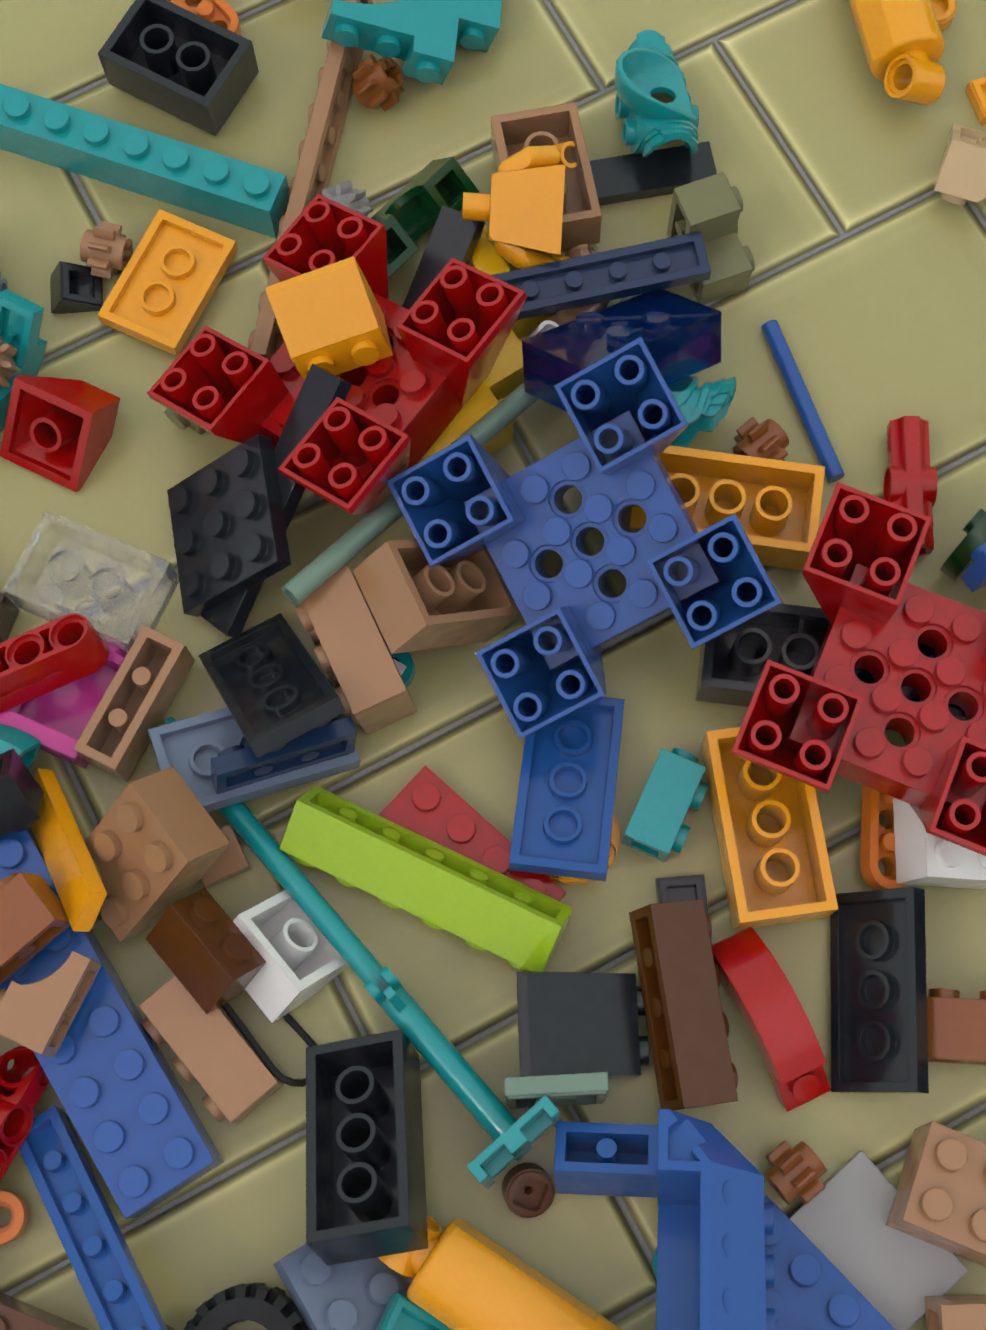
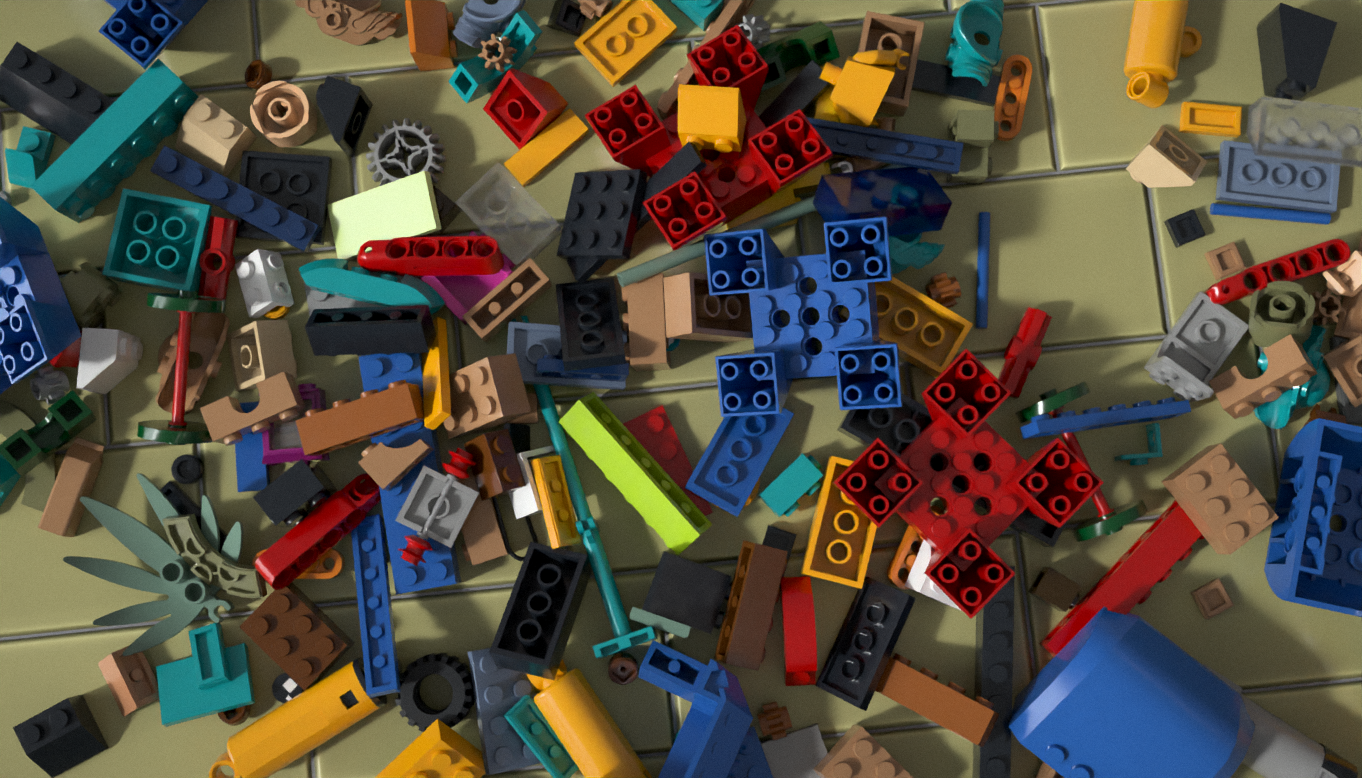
camera: 20 degrees right, 10 degrees up
none -> light grey plate [395,448,479,566]
none -> light orange tile [504,108,589,188]
none -> black slope [504,423,531,454]
none -> light orange tile [531,455,581,549]
none -> orange plate [993,55,1032,141]

